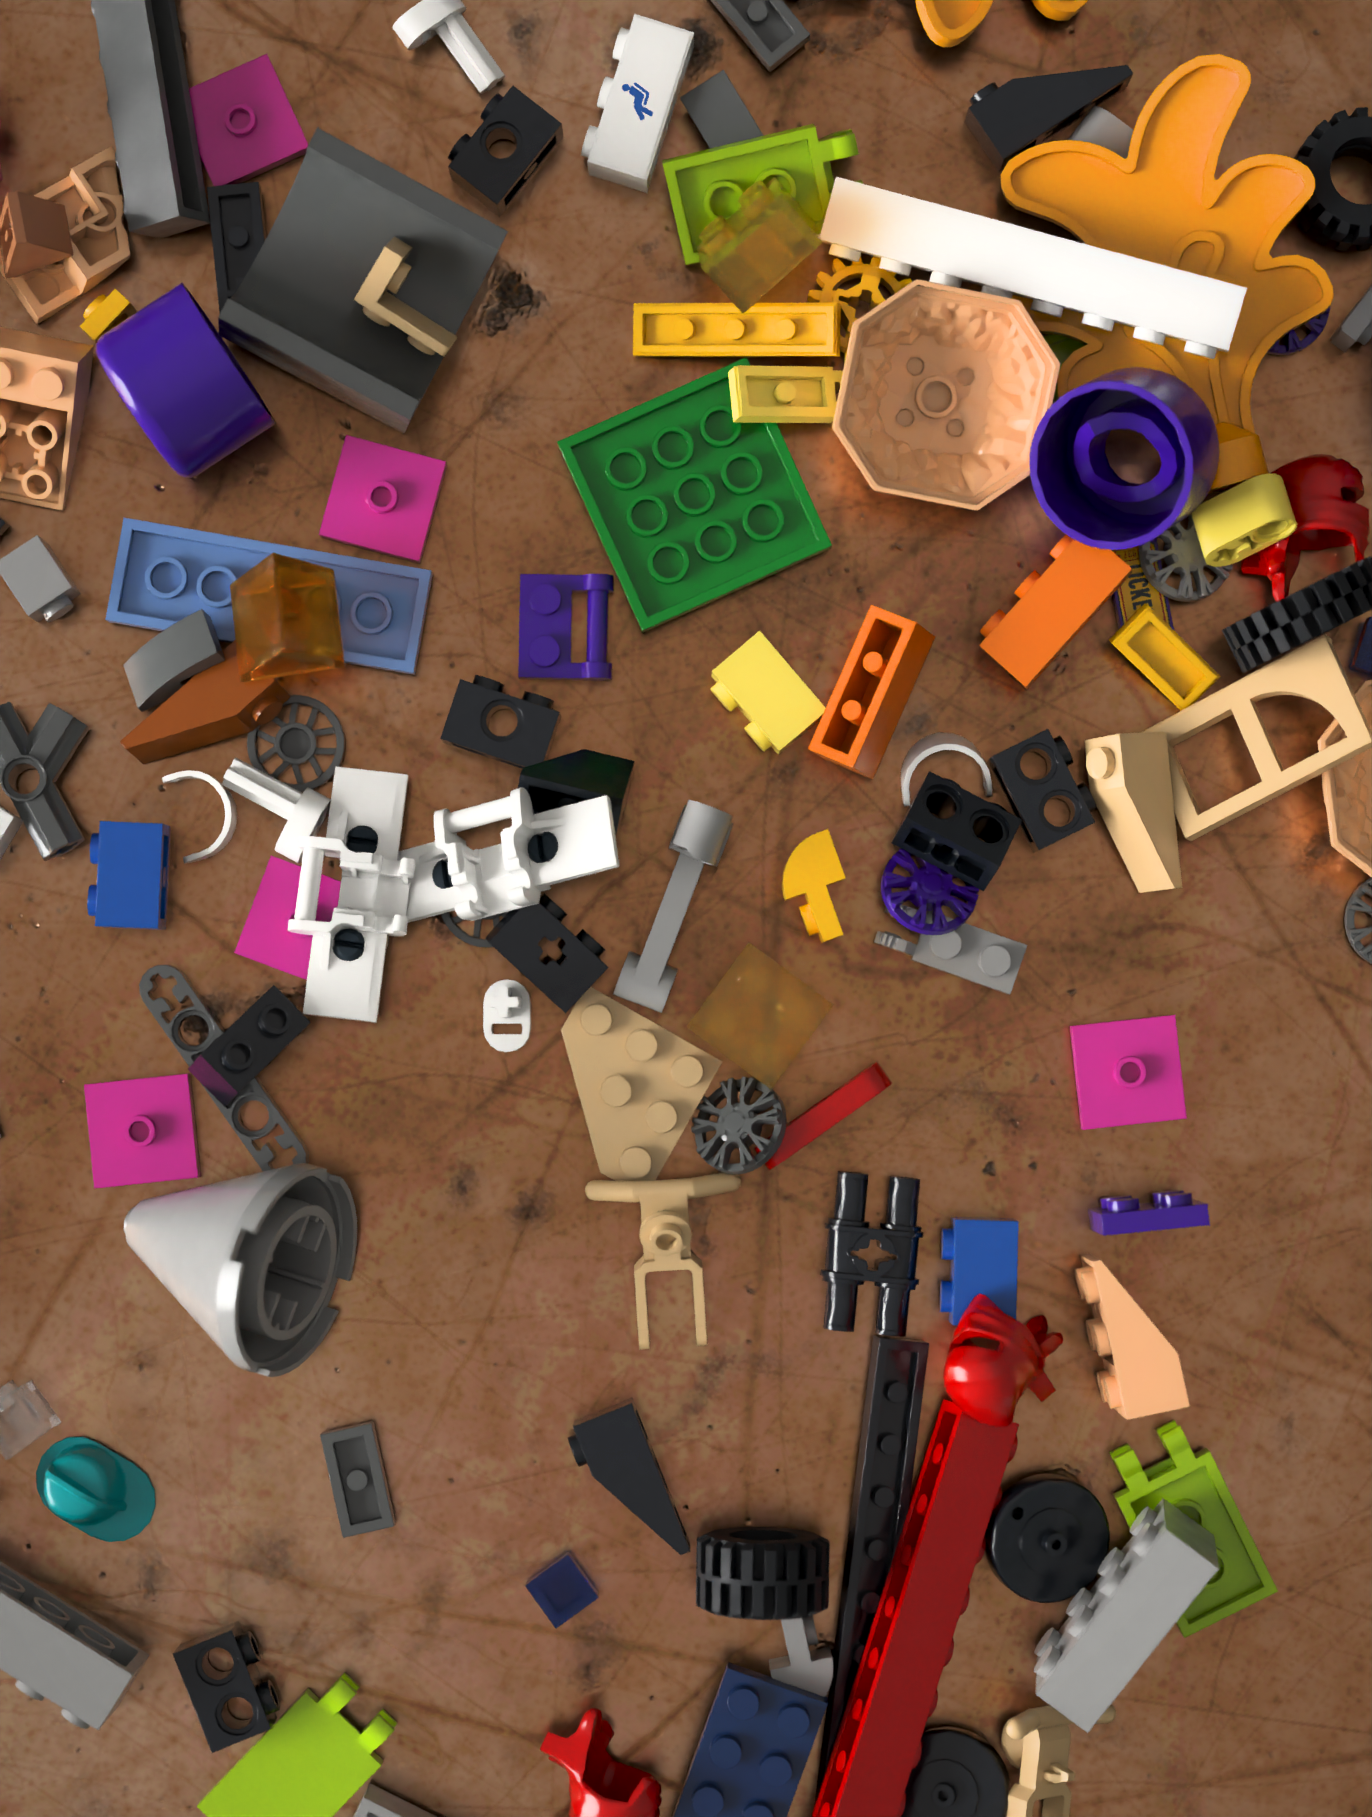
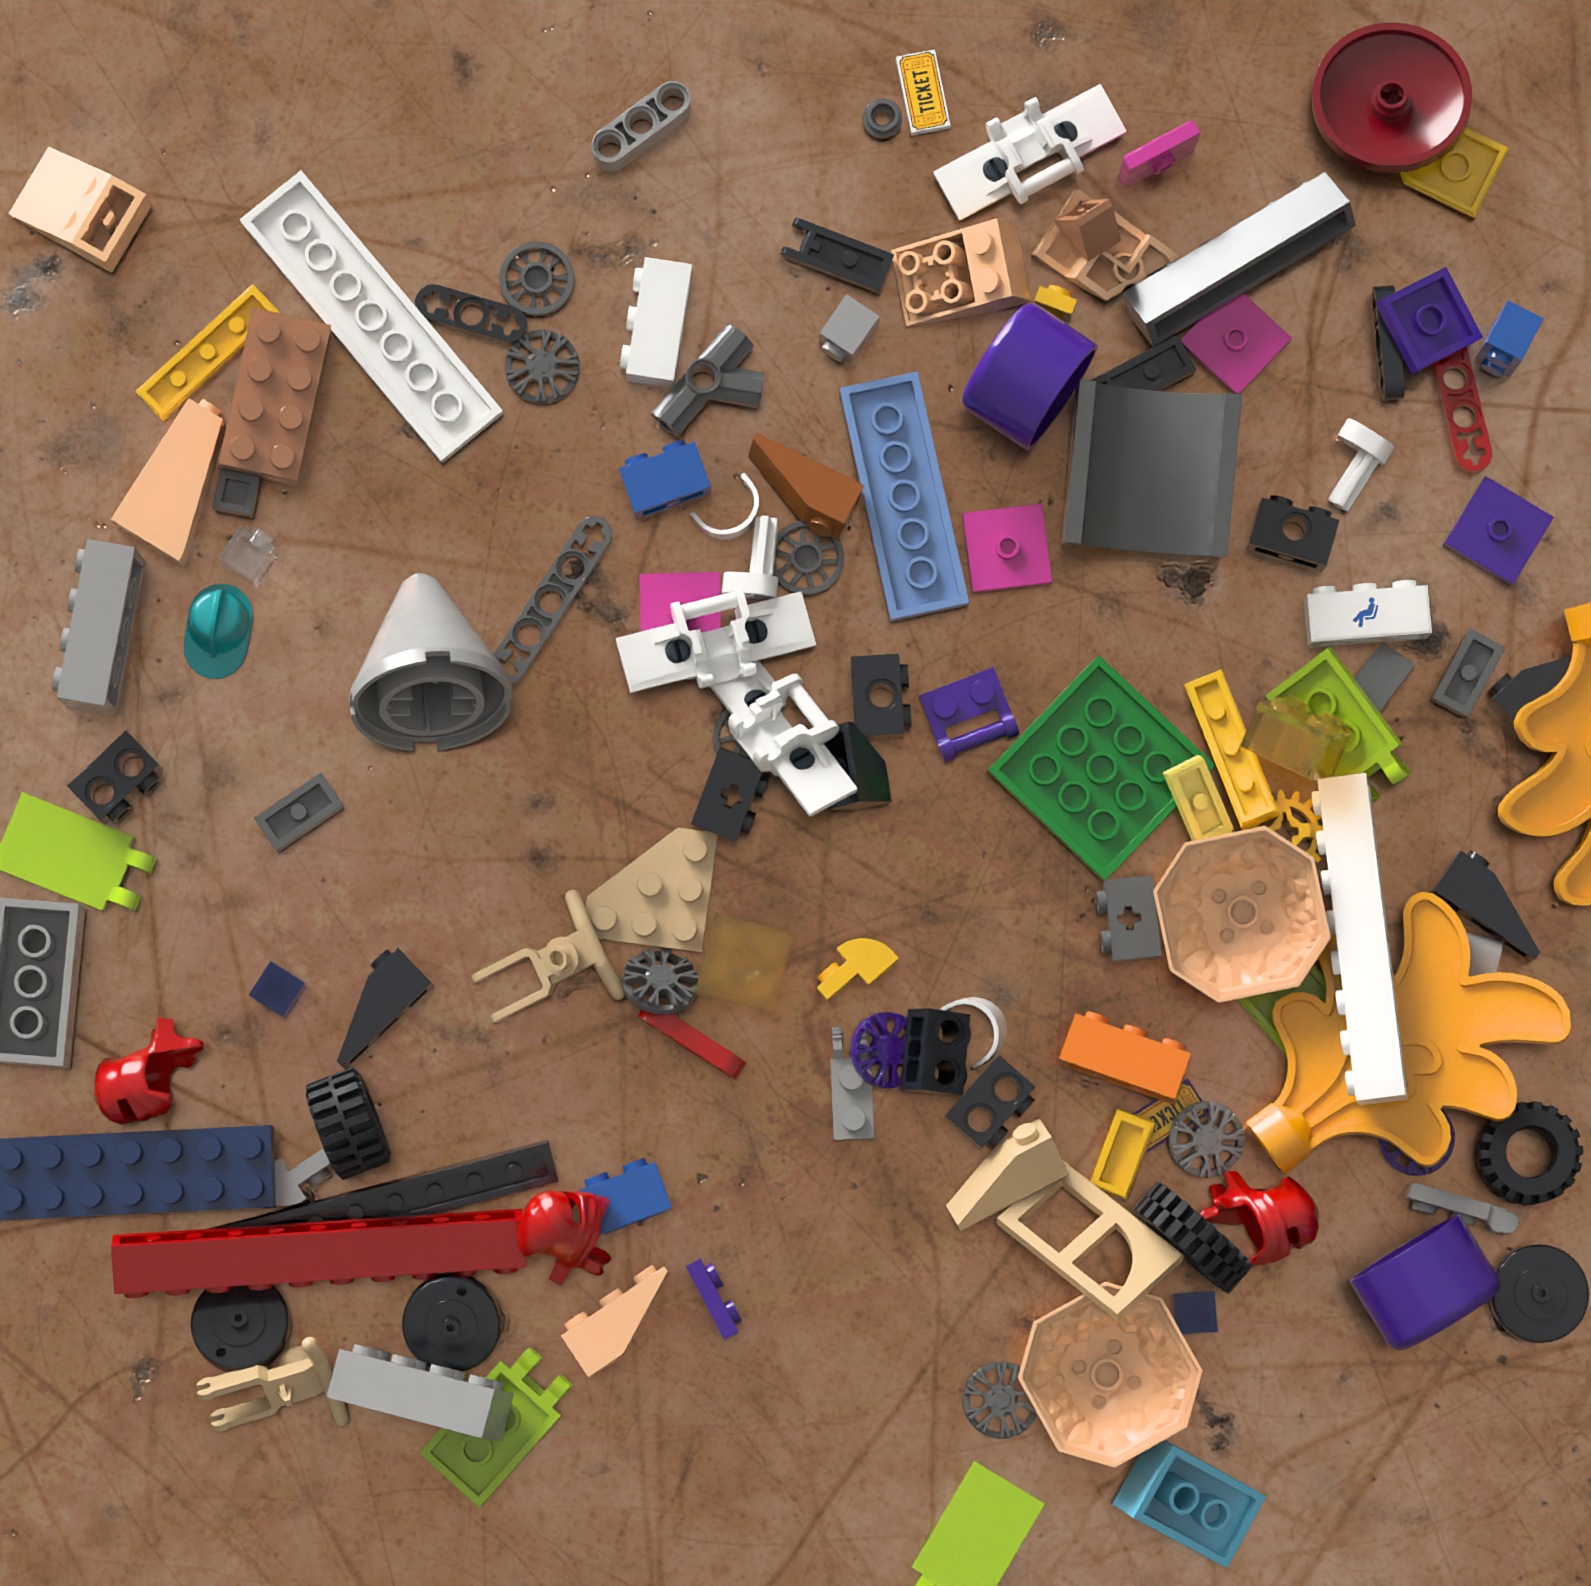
camera: 70 degrees right, 5 degrees down
dark pink plate [84,1073,201,1189] -> none
dark grey slope [123,609,225,712] -> none
black brick [188,985,311,1107] -> none
clear orange slope [230,553,346,682] -> none
tan bracket [354,236,457,356] -> none
white piece [483,979,532,1052] -> none
light grey piece [613,800,734,1013] -> none
light yellow brick [710,631,826,755] -> none
orange brick [808,605,935,780] -> none
black pin [820,1171,924,1337] -> none
dark purple piece [1029,367,1219,550] -> none
dark pink plate [1070,1015,1187,1130] -> none
light yellow beam [1192,473,1297,567] -> none
none -> dark grey brick [1096,875,1162,964]

